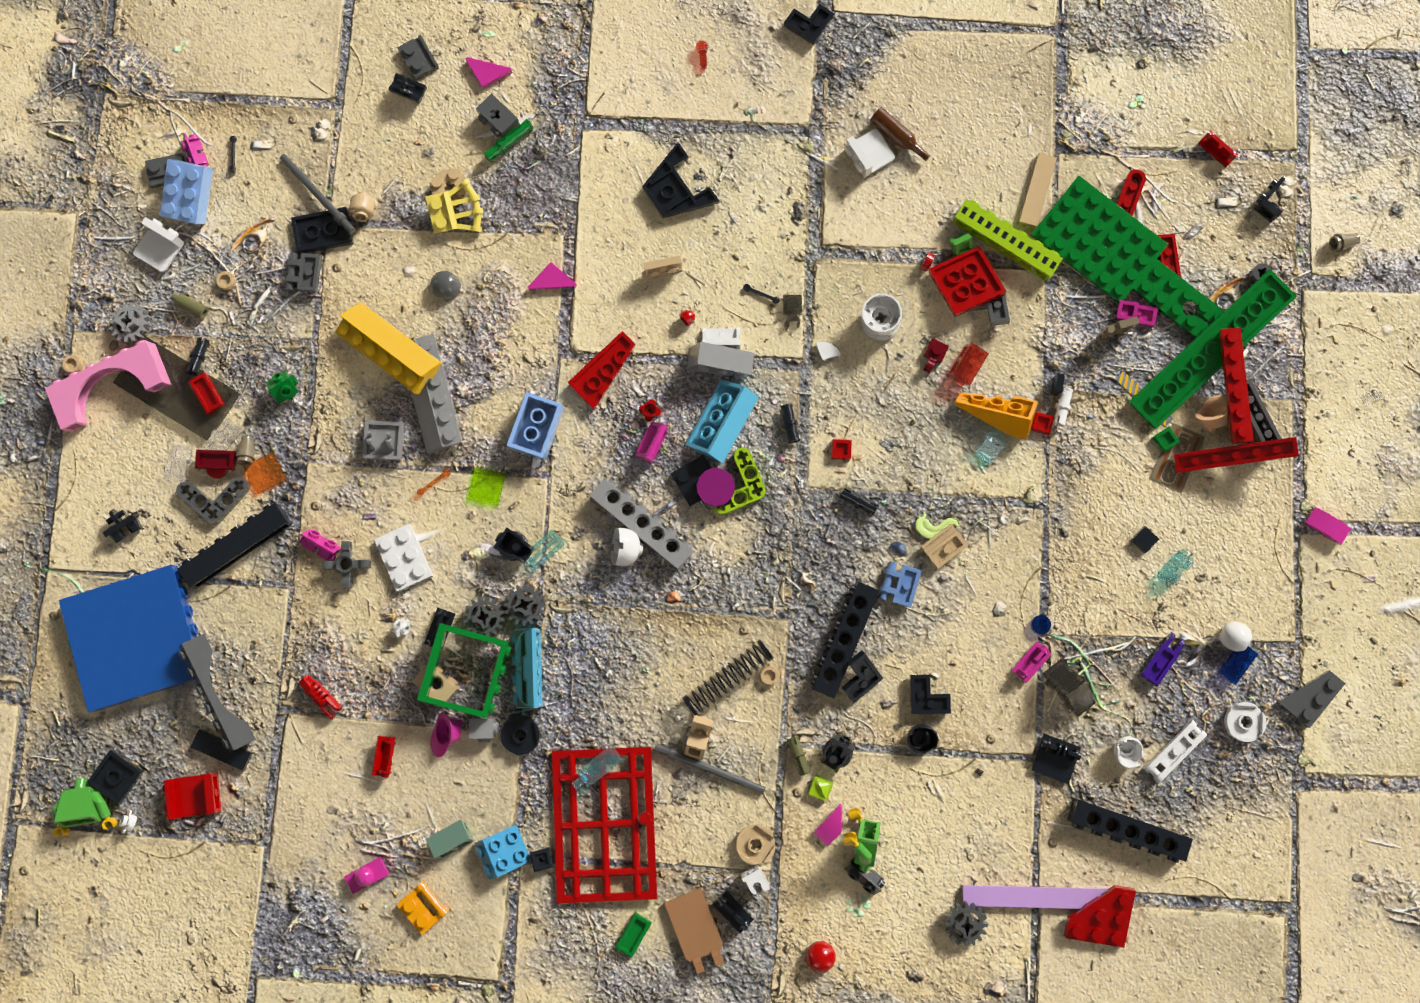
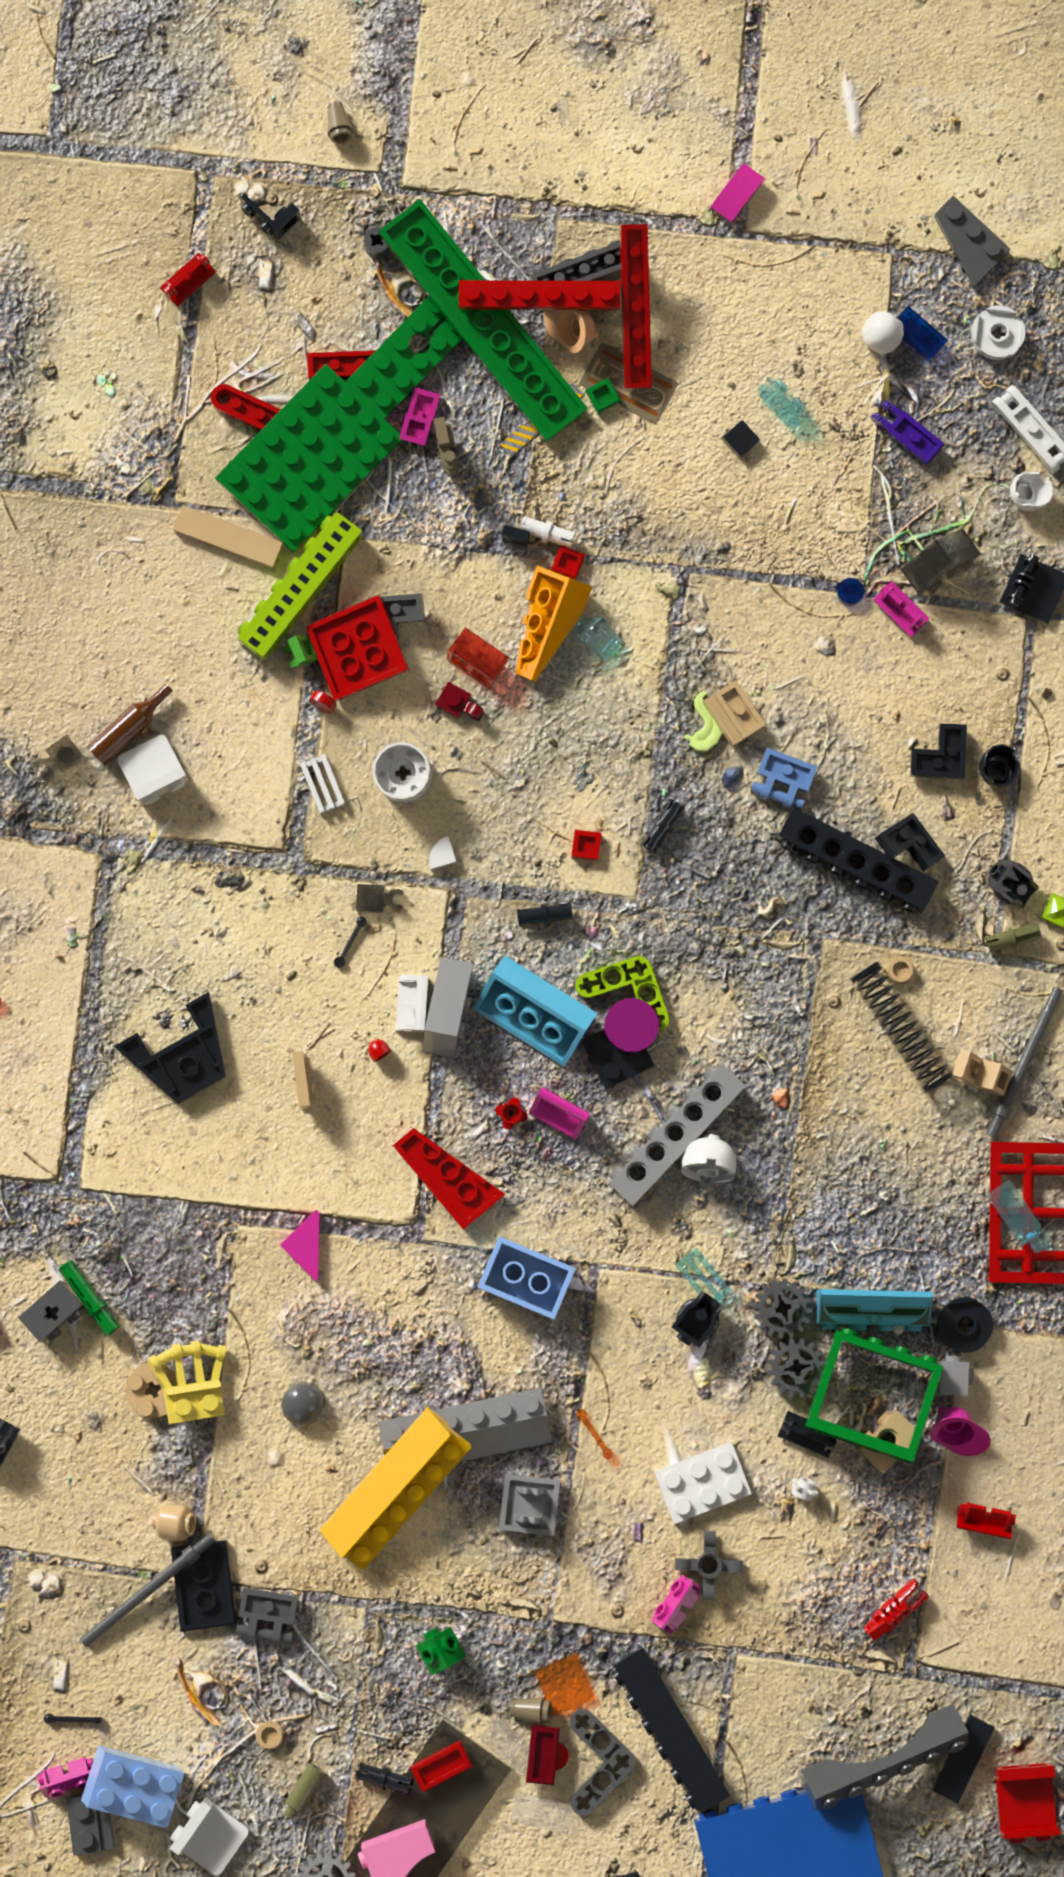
camera: 90 degrees left, 0 degrees up
clear neon green piece [467,467,506,506] -> none
none -> clear smoke plate [33,734,84,781]
none -> white tile [300,753,345,814]

